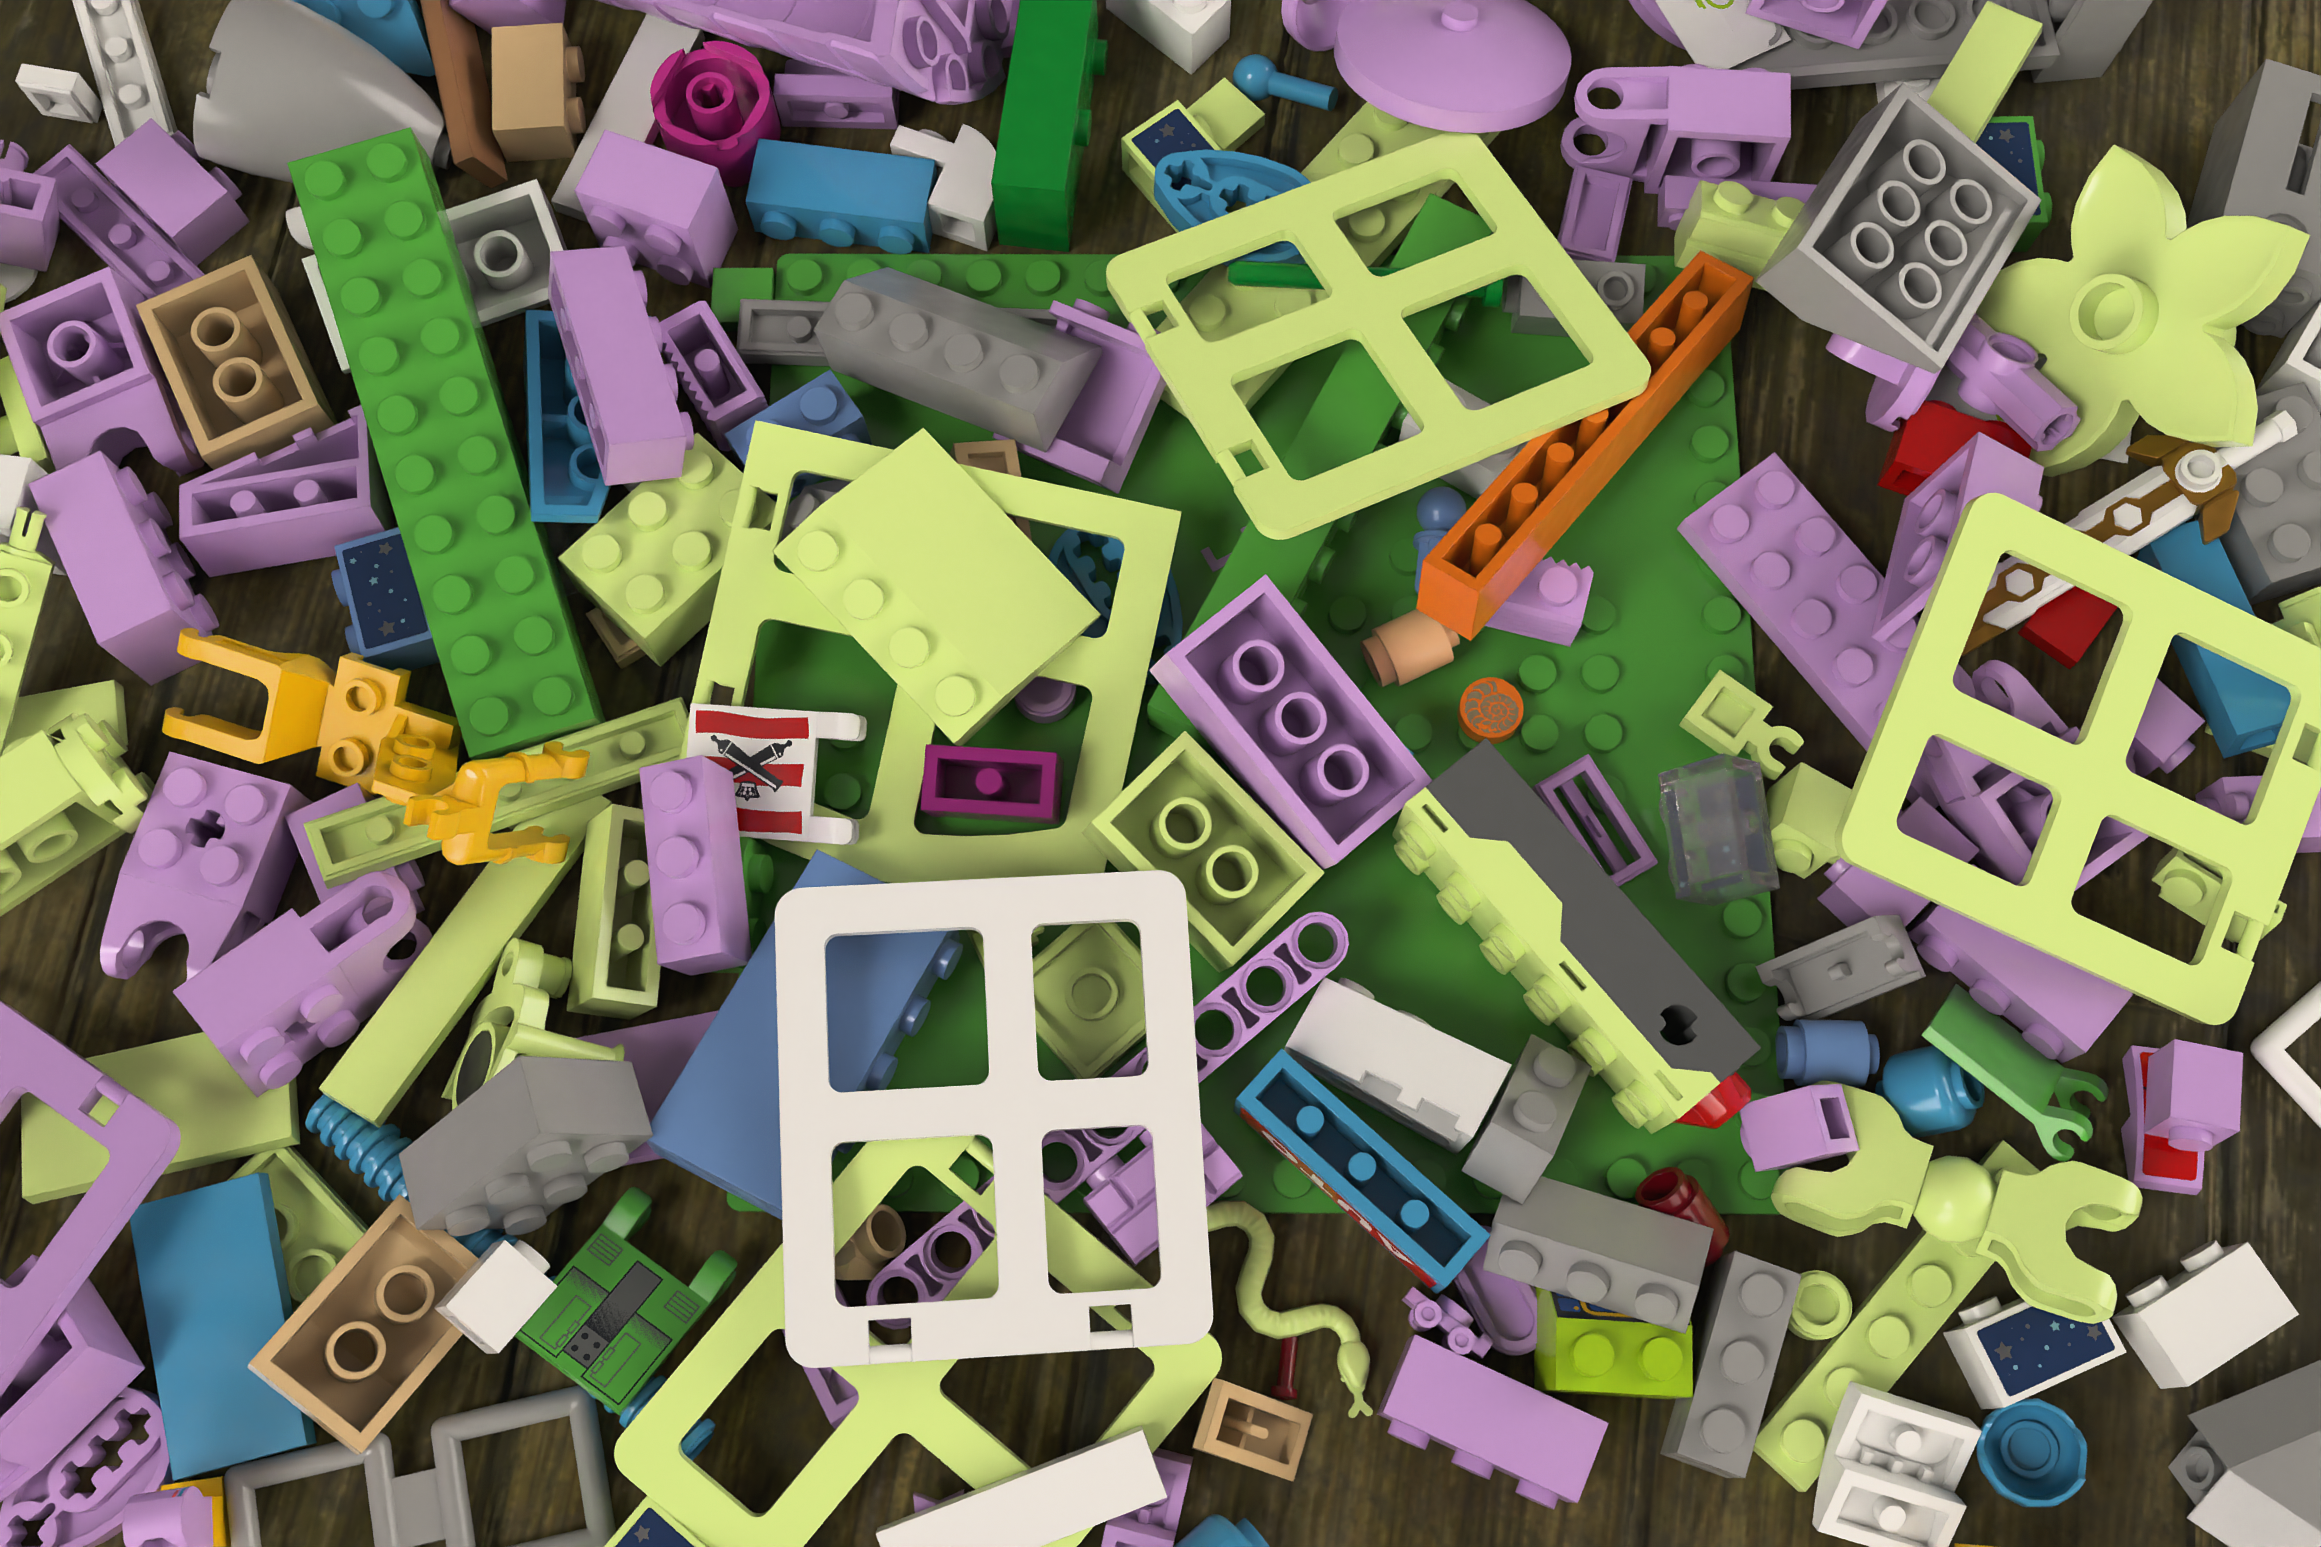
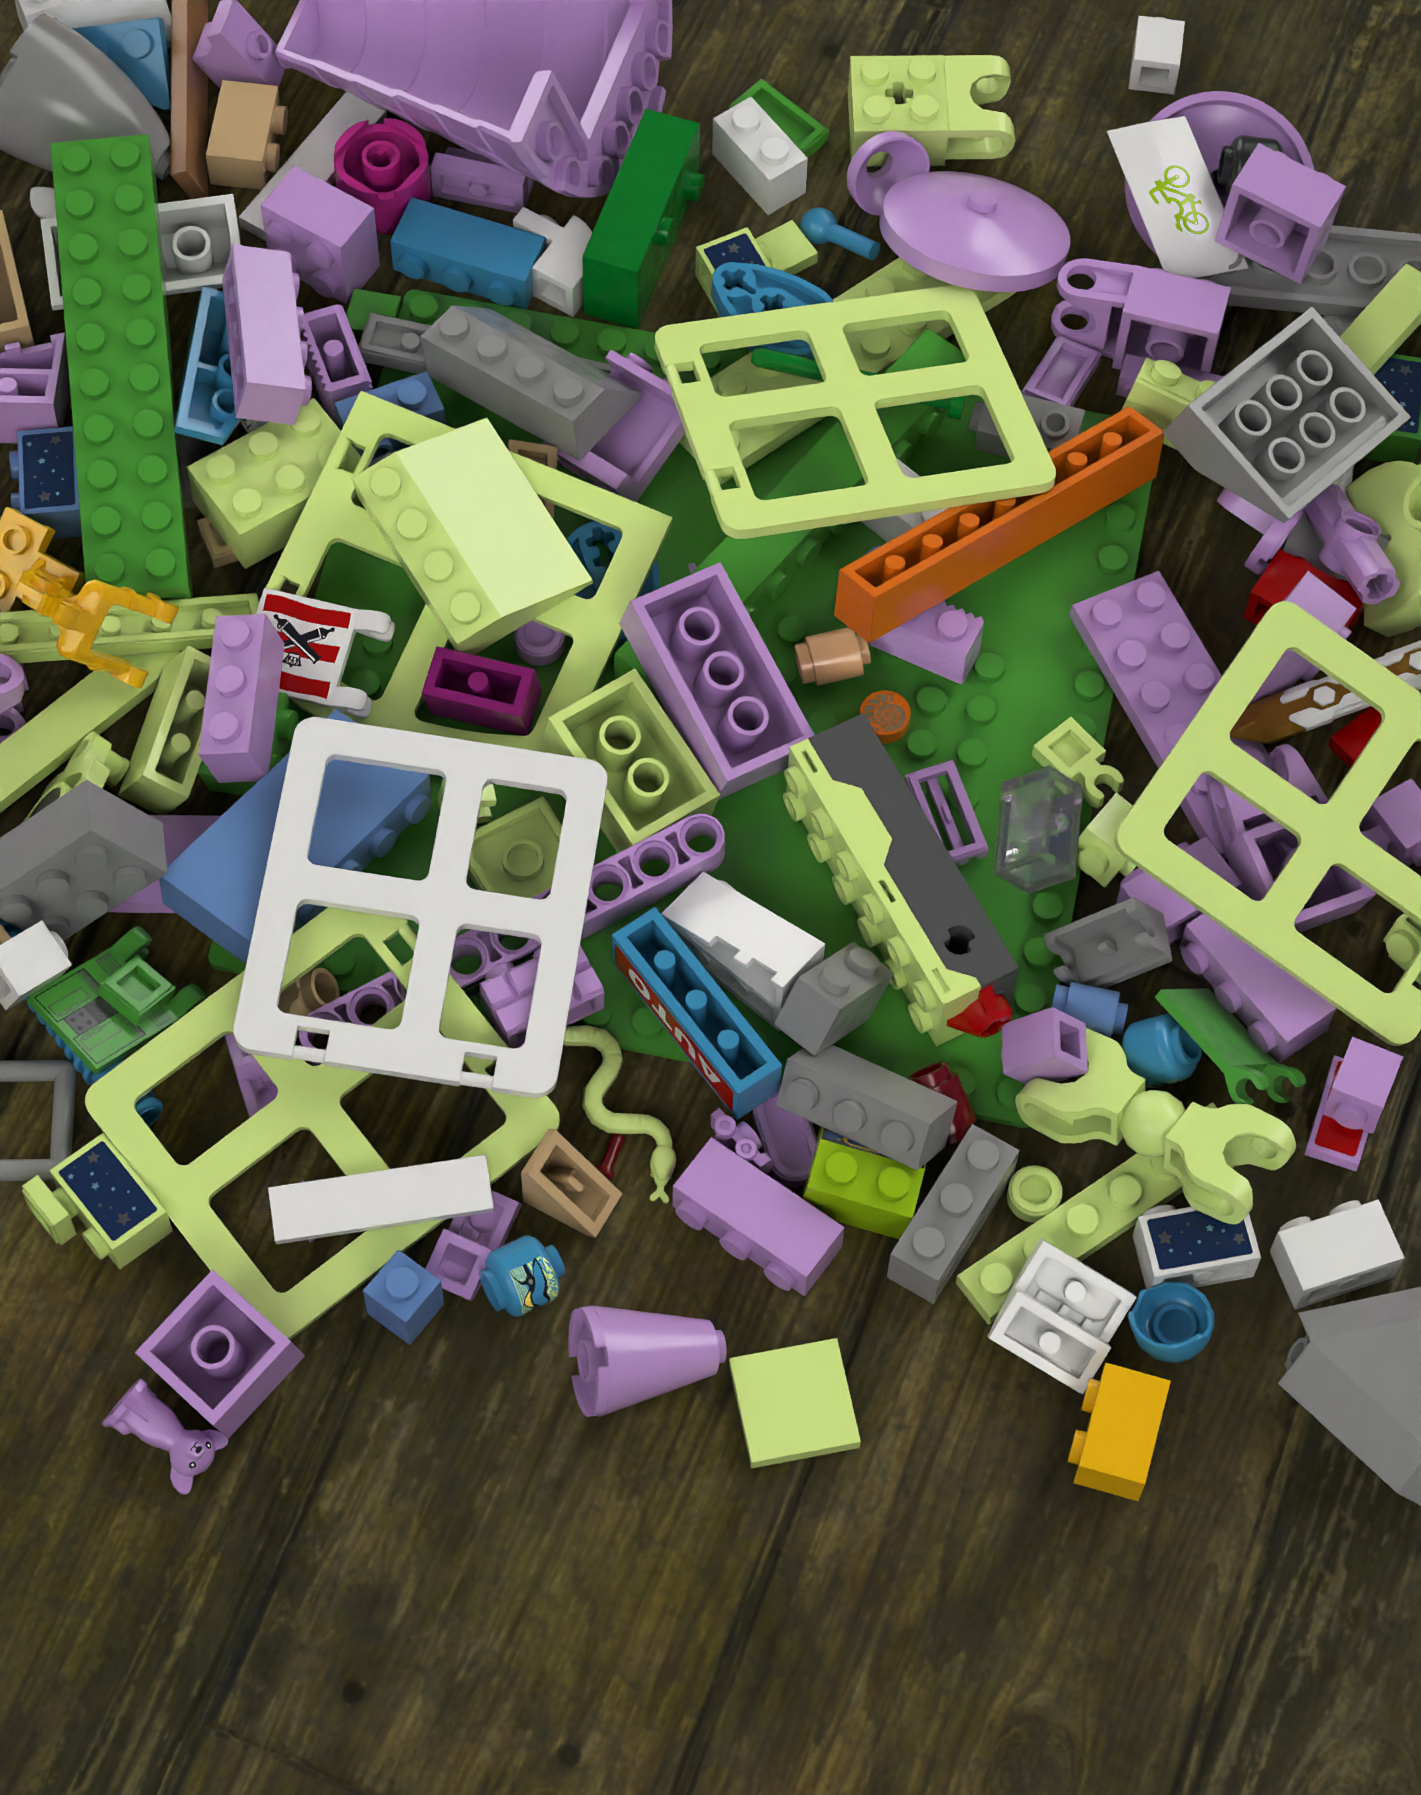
camera: 10 degrees right, 10 degrees down
none -> bright green tile [98,955,176,1027]

